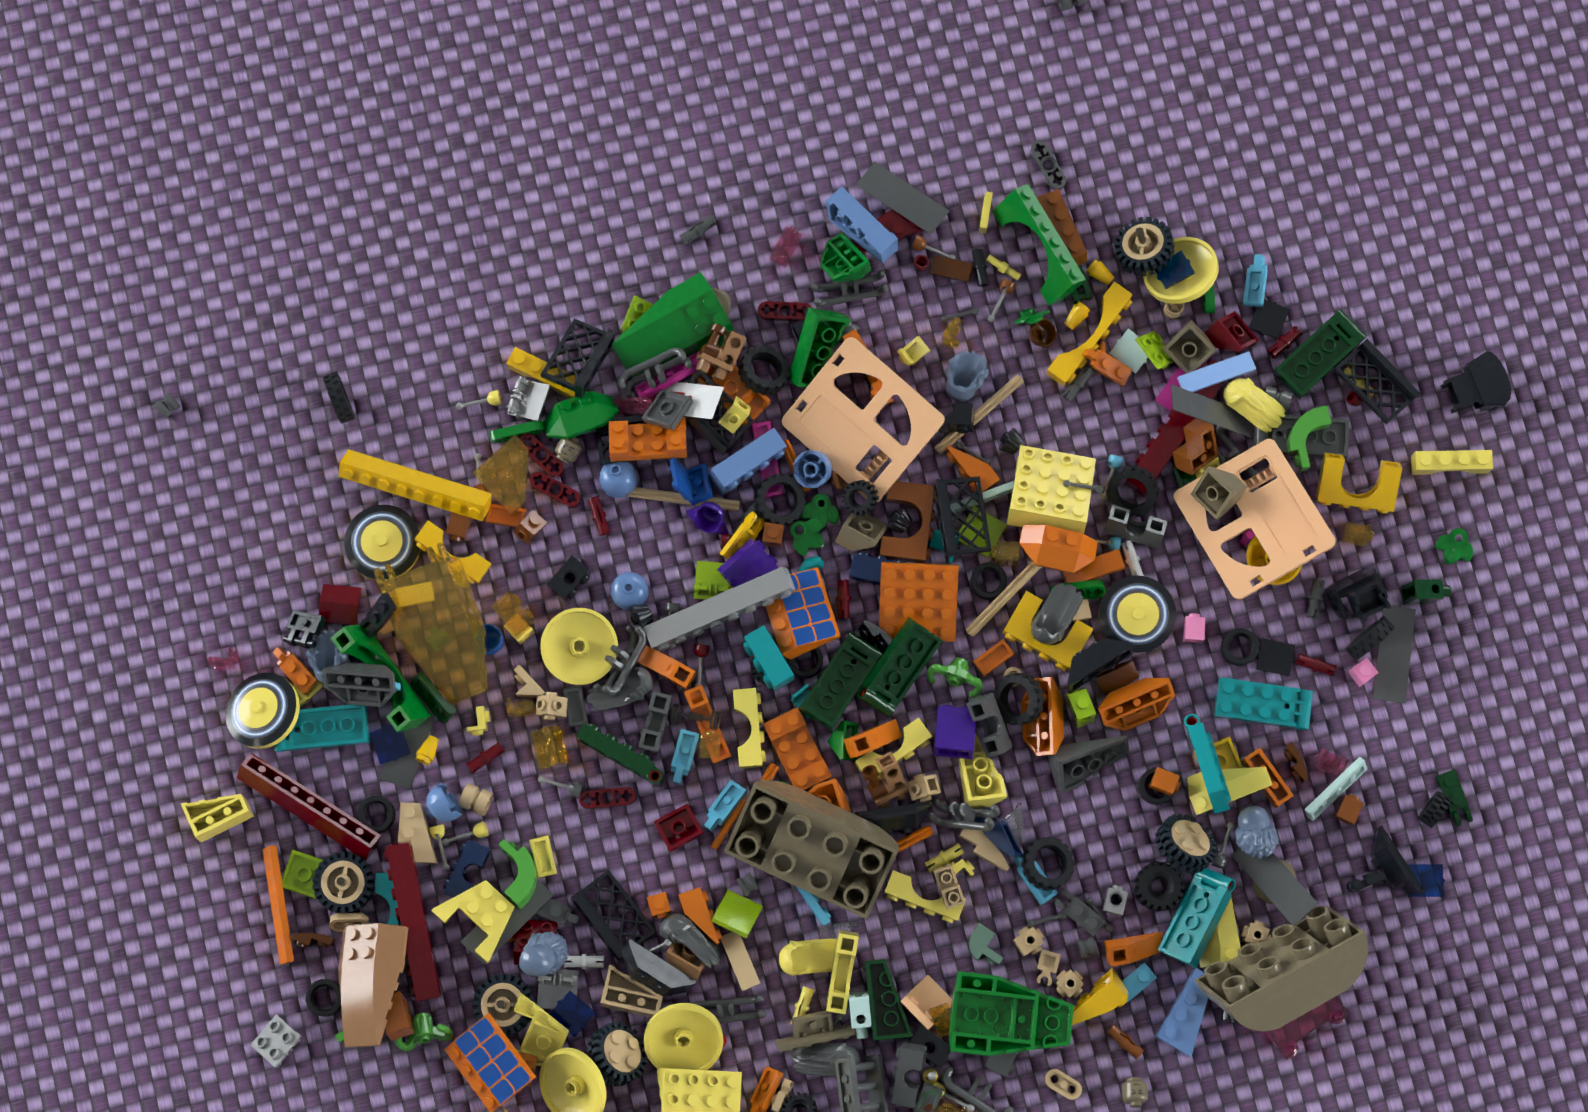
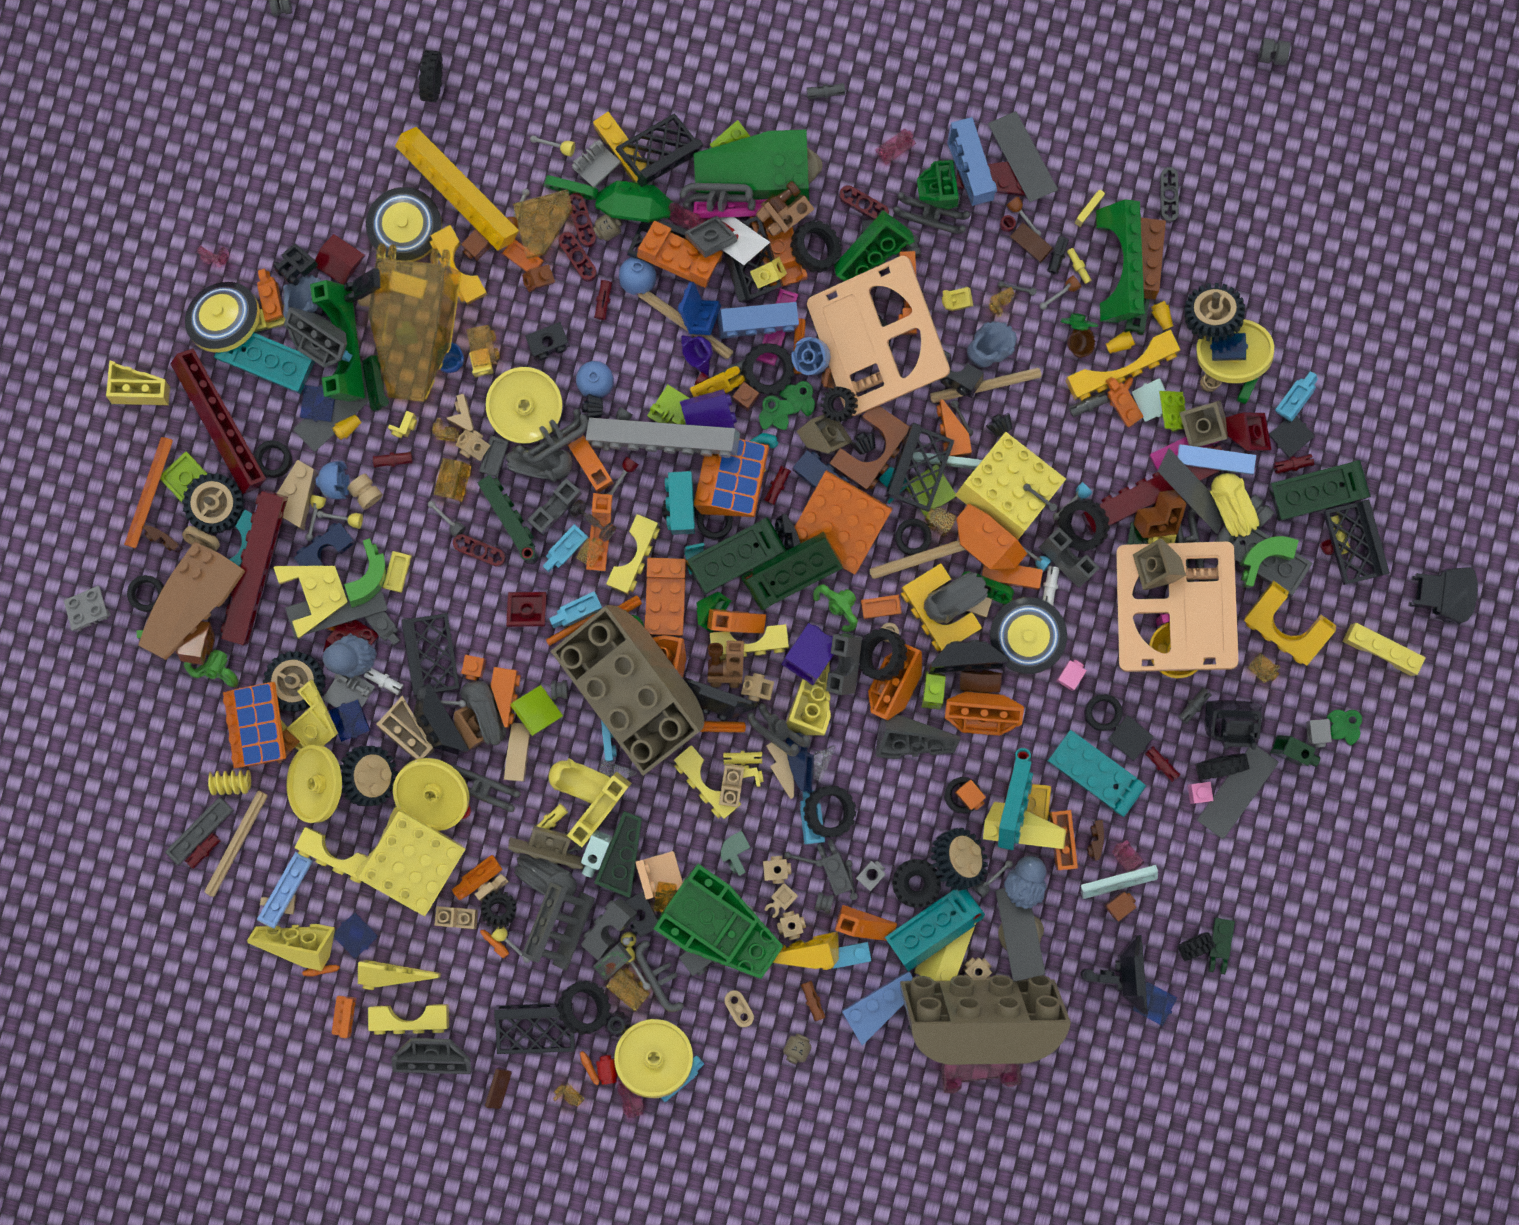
camera: 30 degrees right, 5 degrees up
none -> light grey brick [1306,719,1332,748]

